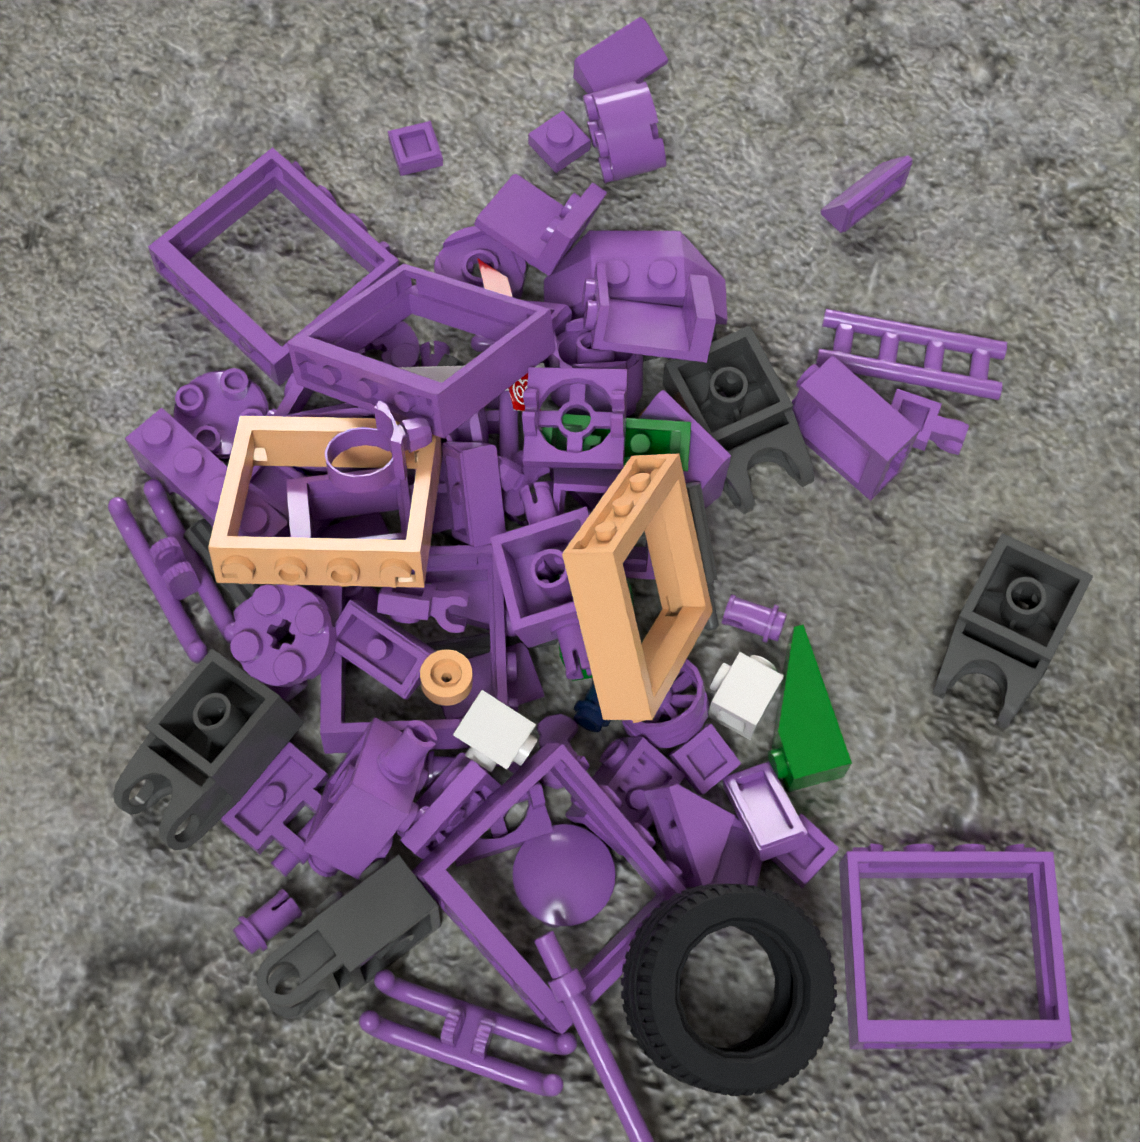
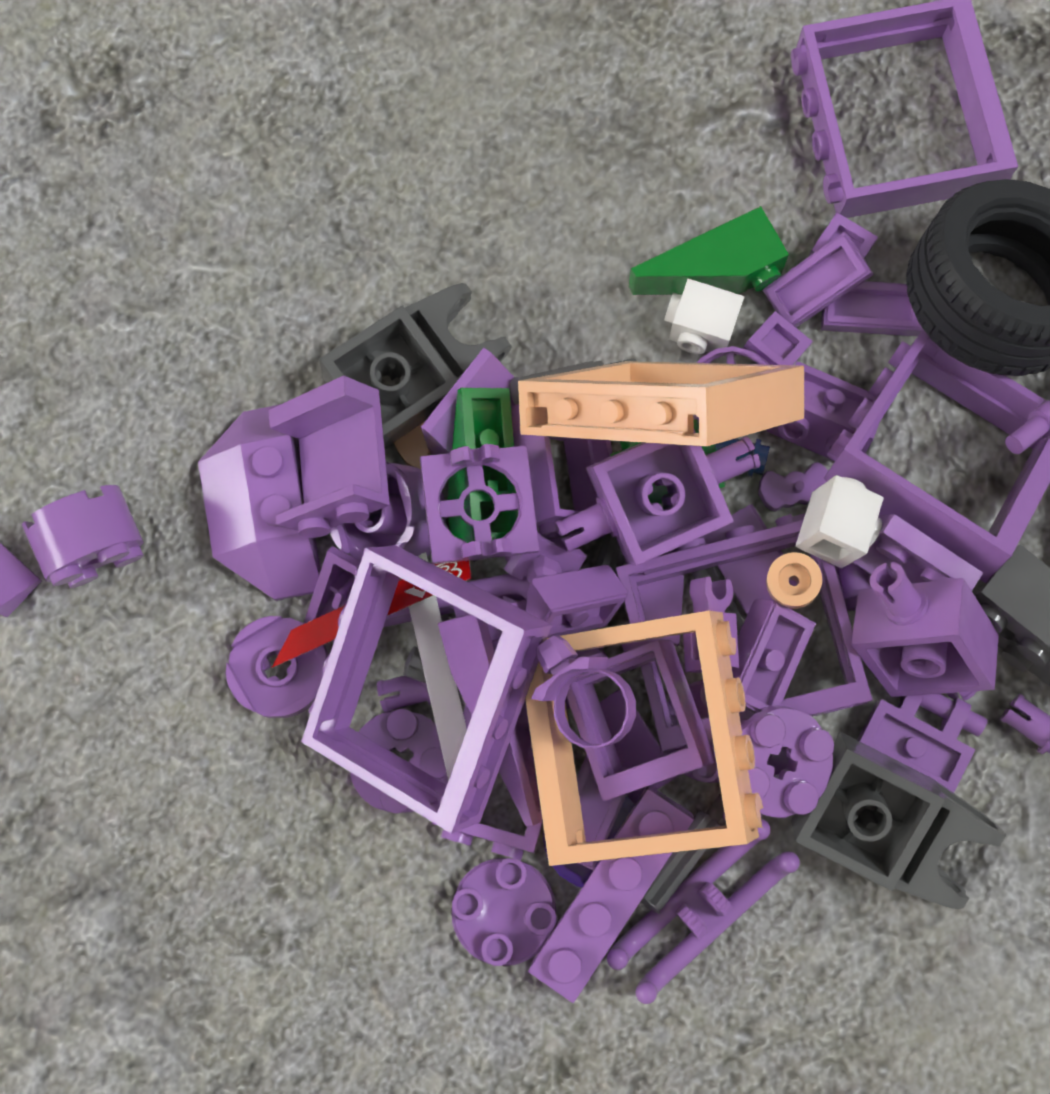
camera: 90 degrees left, 10 degrees up
medium lavender window [148,147,400,386] -> none
medium lavender tile [388,121,443,176] -> none
medium lavender bracket [474,174,607,276] -> none
medium lavender dish [513,824,615,928] -> none
medium lavender plate [528,111,591,173] -> none
medium lavender slope [644,784,735,888] -> none
medium lavender pin [722,594,787,643] -> none
medium lavender window [792,355,920,501] -> none
medium lavender bar [816,309,1007,400] -> none
medium lavender slope [820,155,913,233] -> none
medium lavender plate [891,389,969,455] -> none
dark grey brick [933,533,1093,729] -> none

